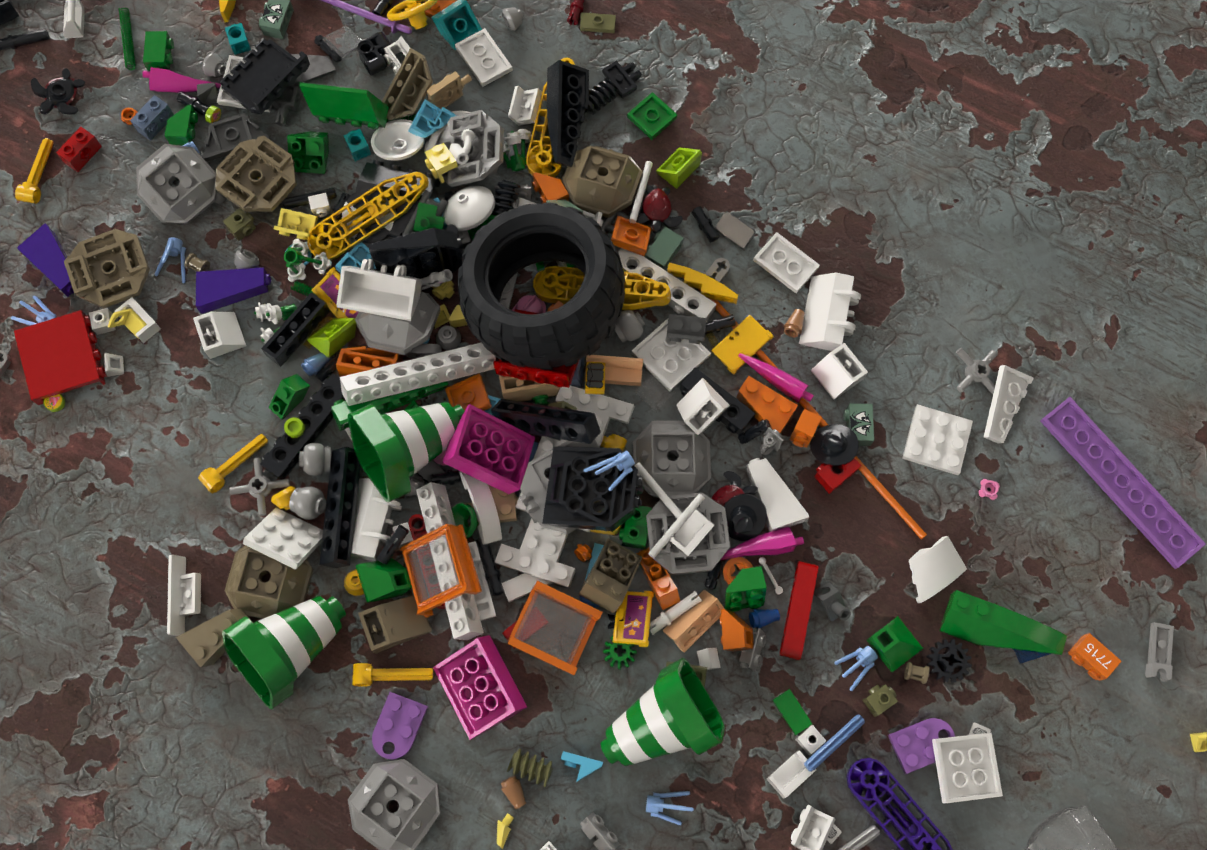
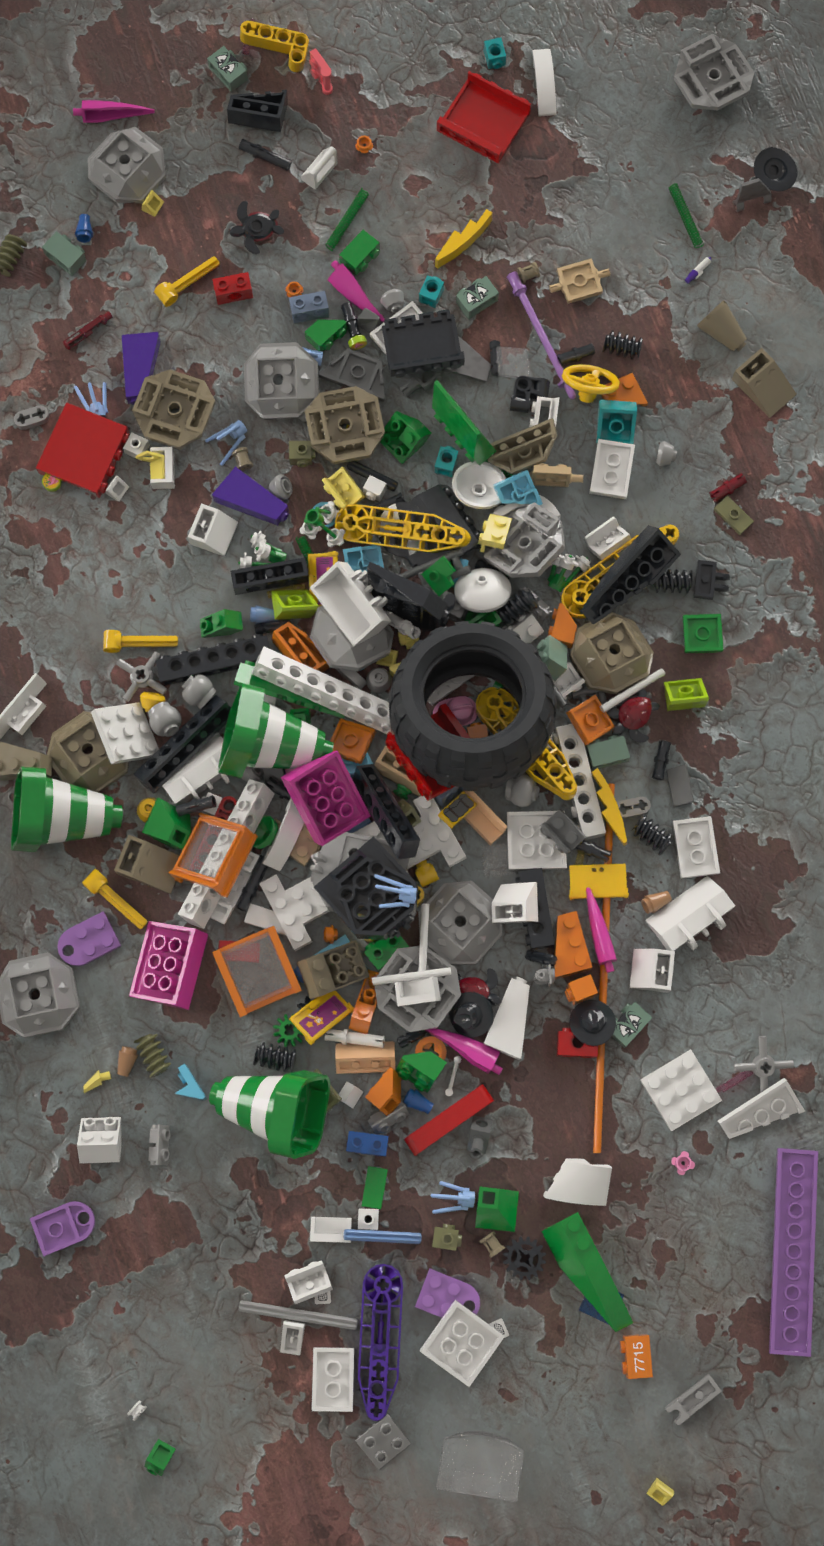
camera: 45 degrees right, 5 degrees up
lime tile [284,417,305,438] -> none
white plant [449,129,475,165] -> none
light blue plant [646,791,694,825] -> none
none -> black piece [253,1042,296,1073]
none -> blue brick [346,1131,389,1157]
none -> black piece [631,814,674,856]
none -> clear pink wheel [715,1071,753,1093]

